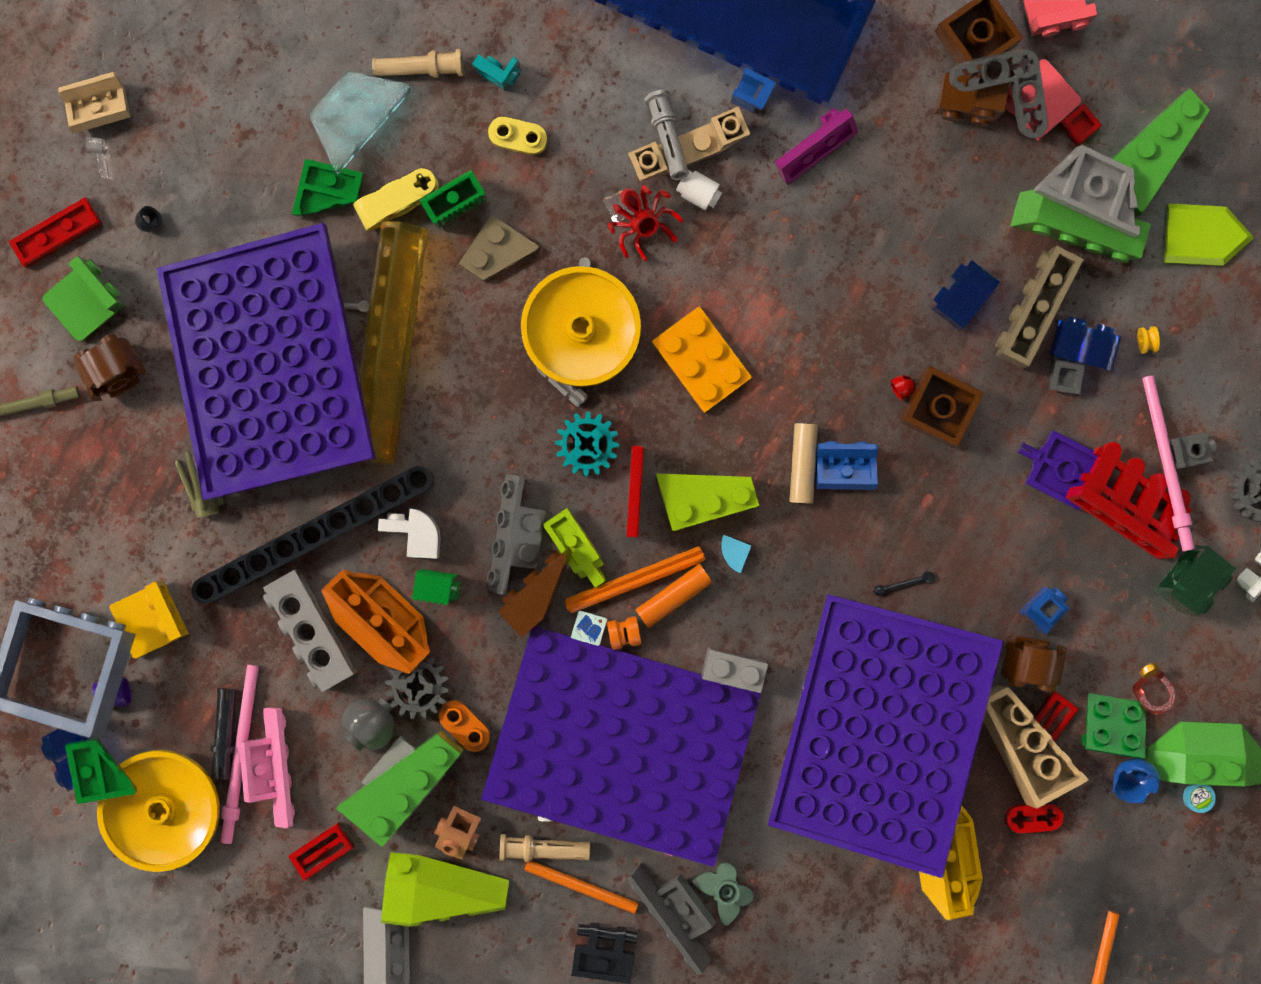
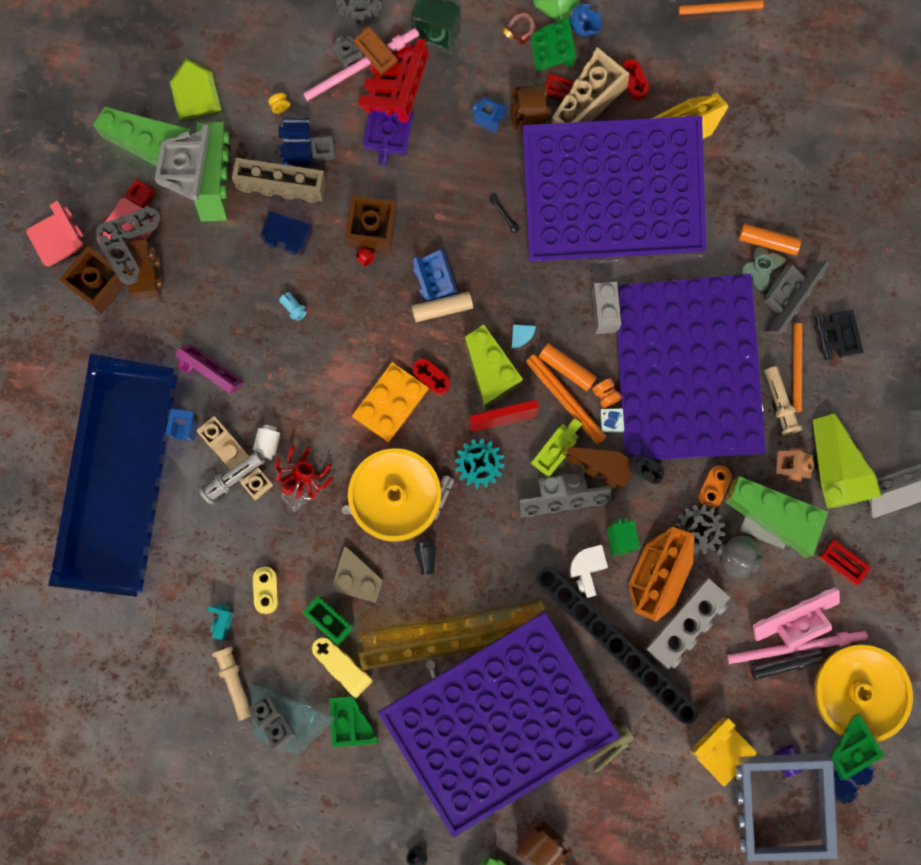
camera: 105 degrees left, 10 degrees down
none -> dark grey slope [249,694,297,751]
none -> medium azure pin [279,292,307,321]
none -> dark orange tile [353,26,398,76]
none -> red beam [413,359,450,395]
none -> black cone [413,540,436,575]
none -> black beam [629,454,665,485]
none -> orange piece [739,223,801,256]

